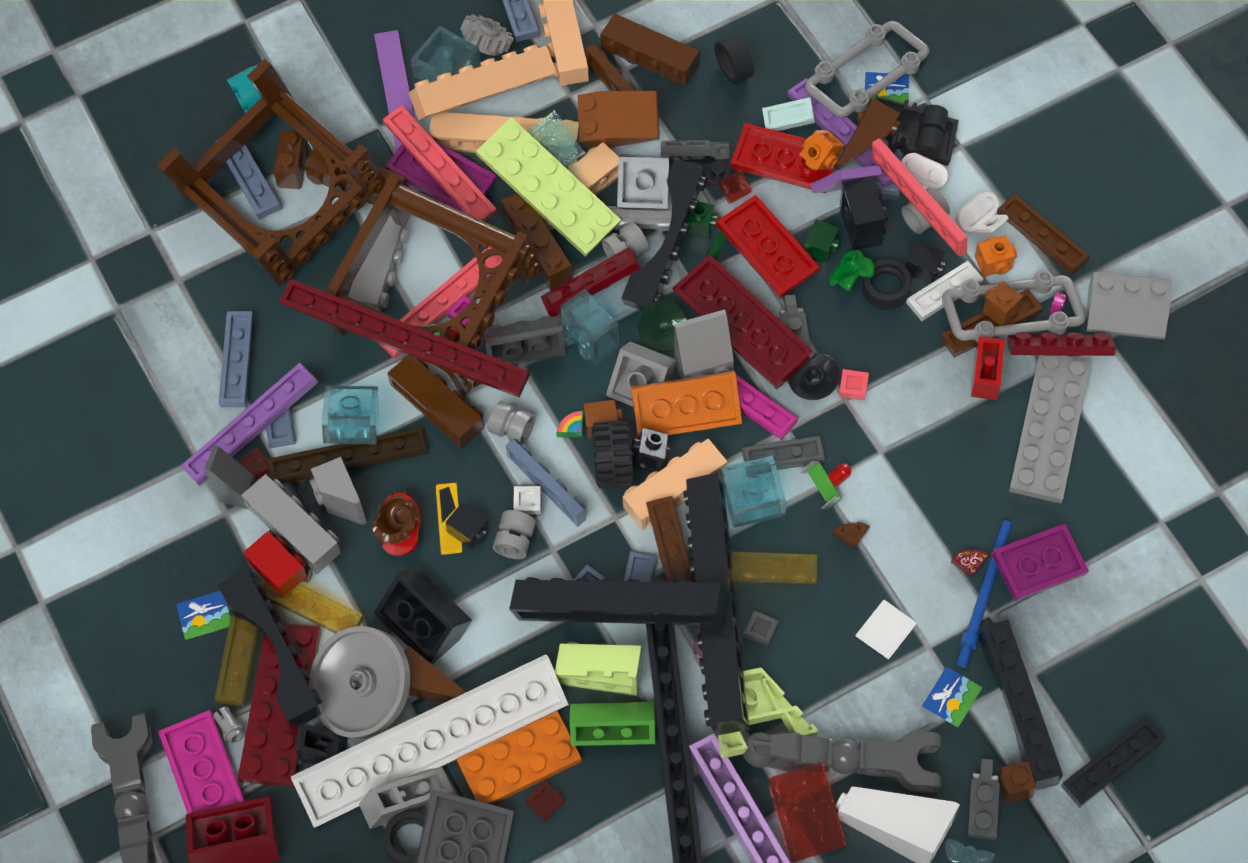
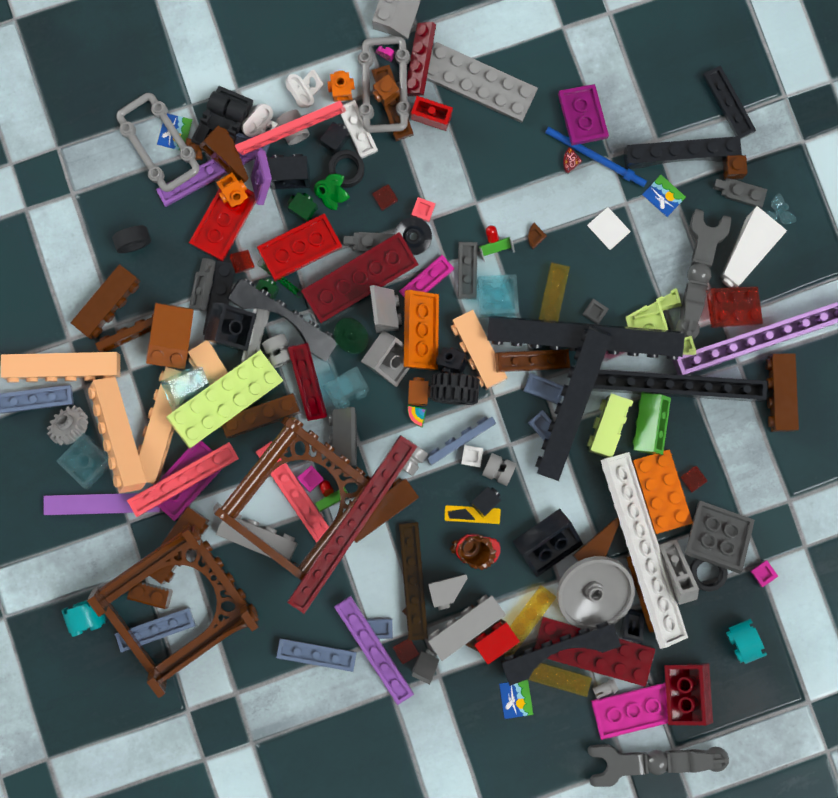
camera: 85 degrees left, 20 degrees up
clear light blue brick [322,386,379,444] -> none
light aqua tile [762,97,815,131] -> none
reddish brown tile [997,194,1090,275] -> none
none -> clear red tile [372,184,398,211]

